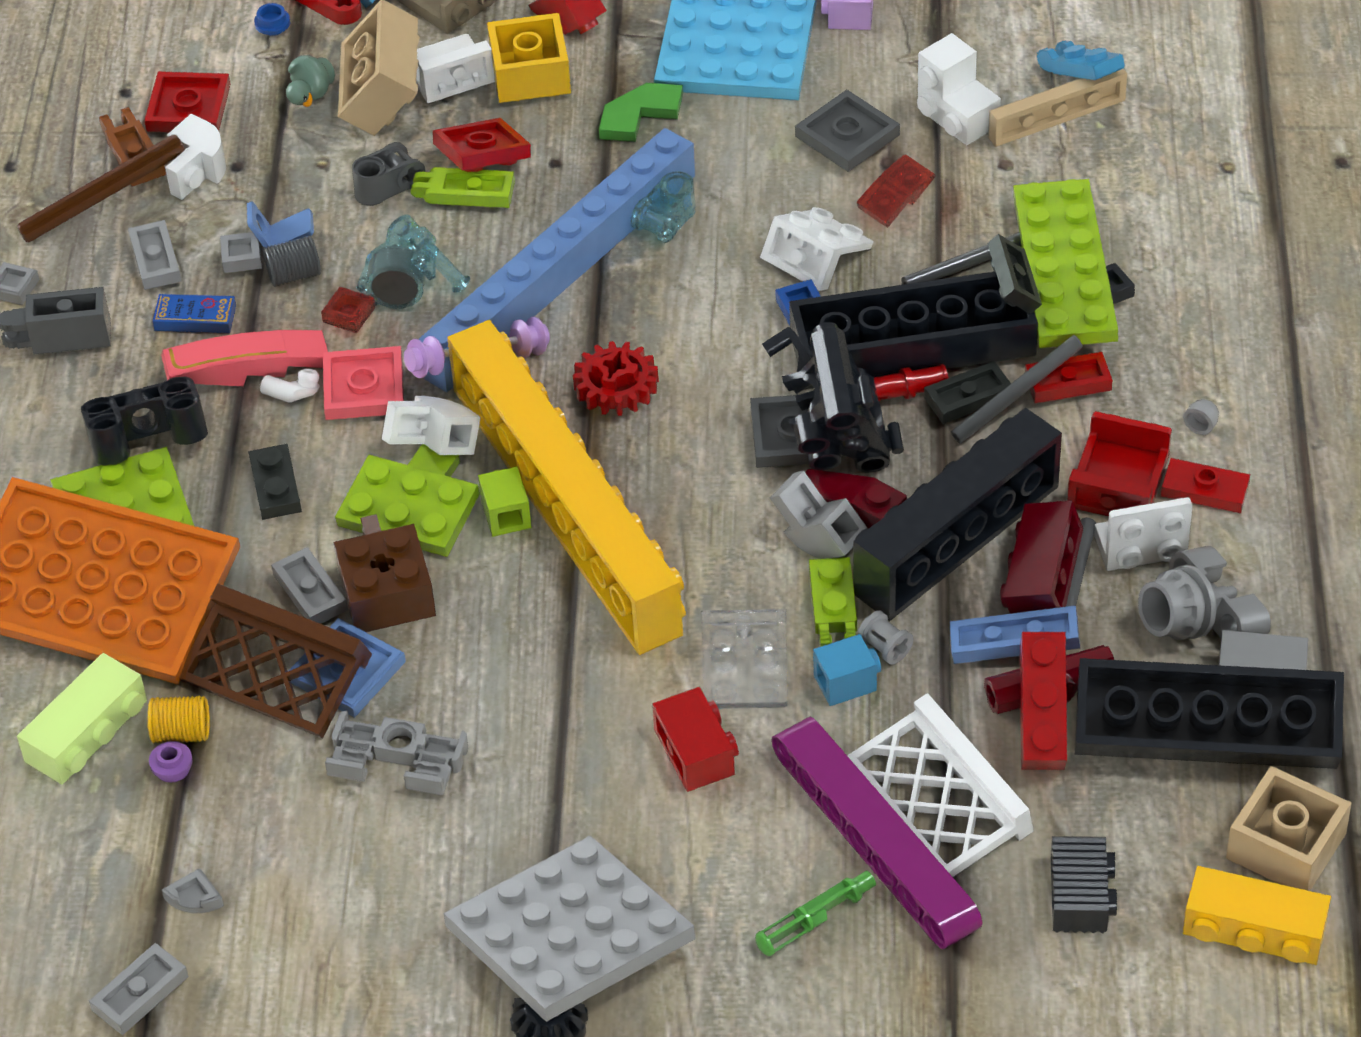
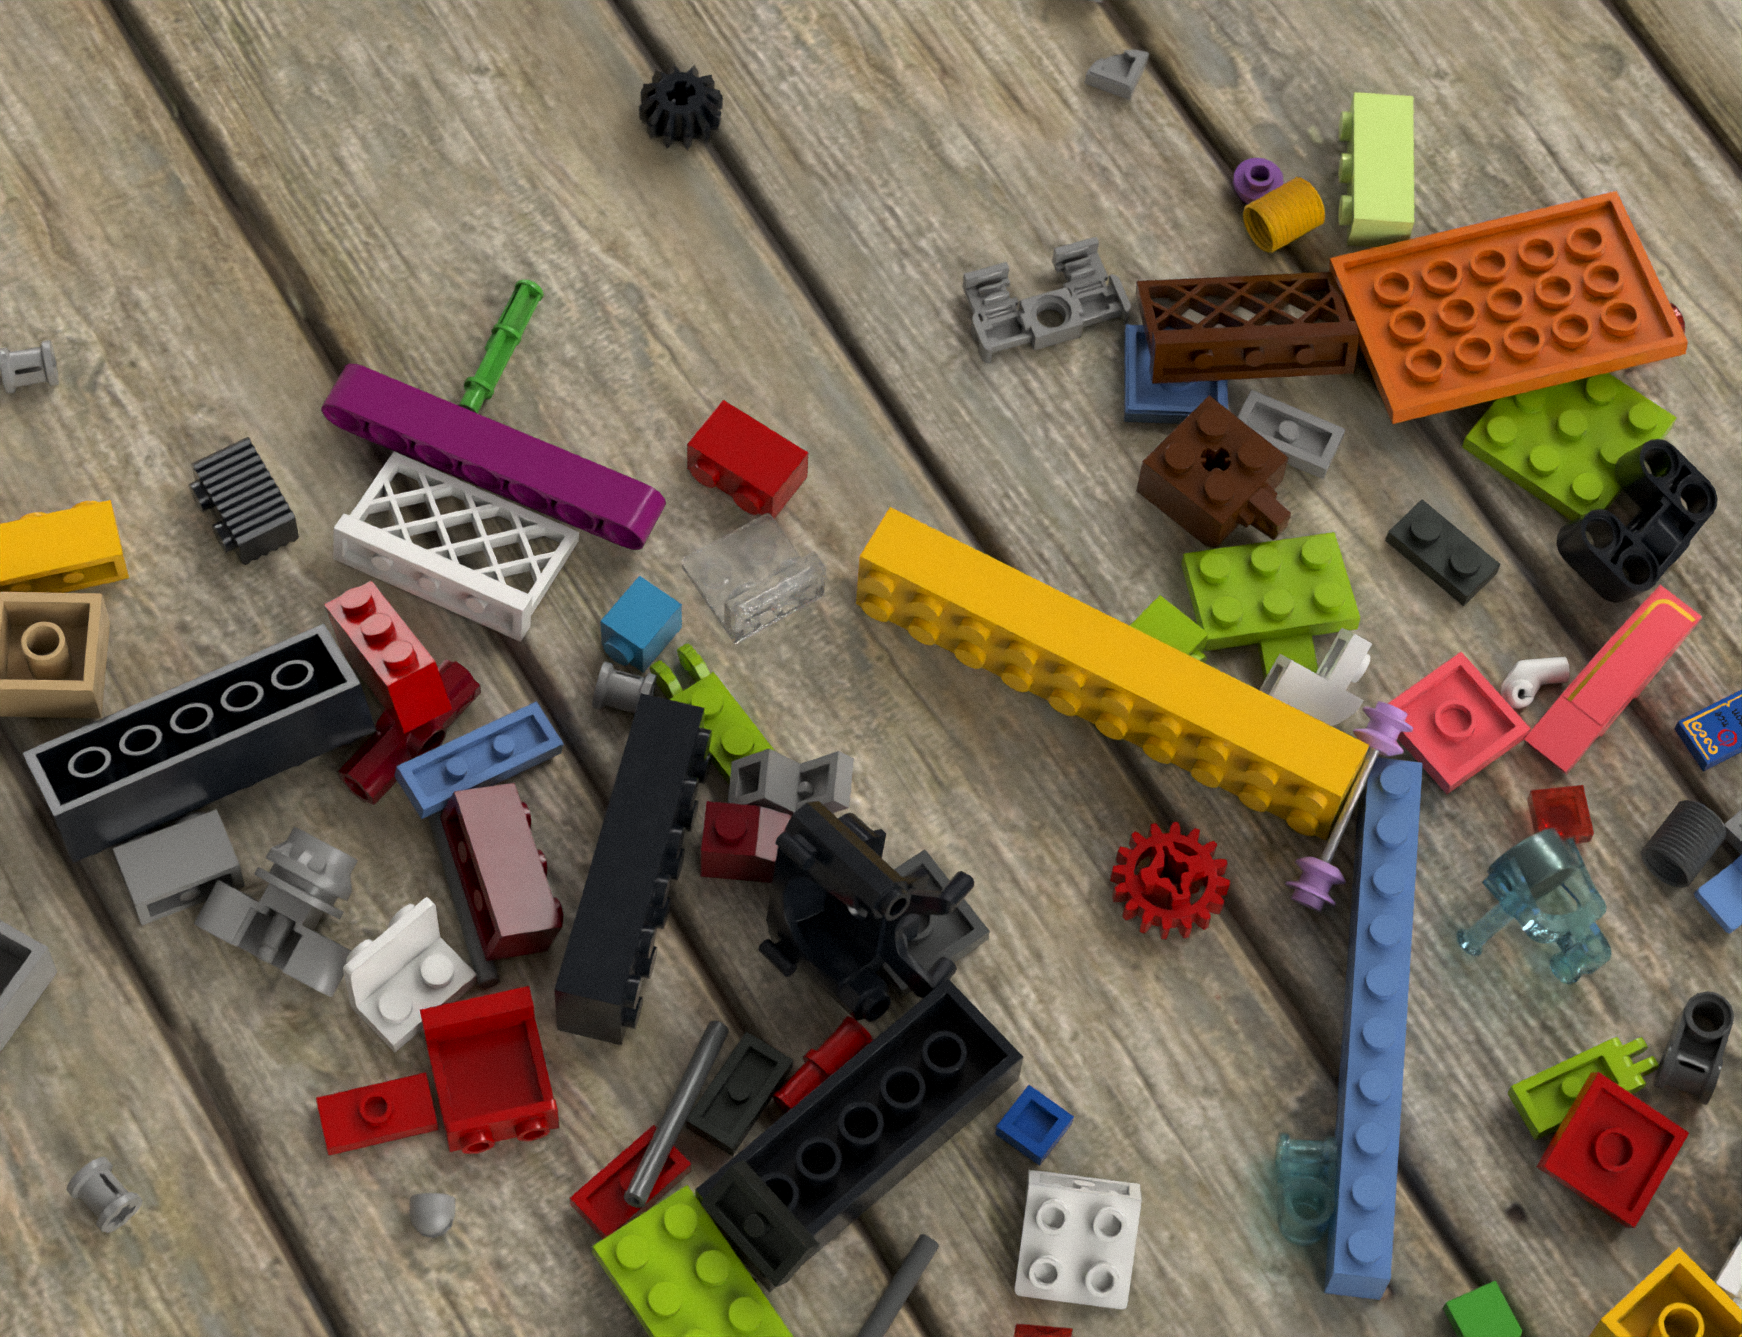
camera: 140 degrees right, 15 degrees up
light grey plate [444,836,695,1022] -> none

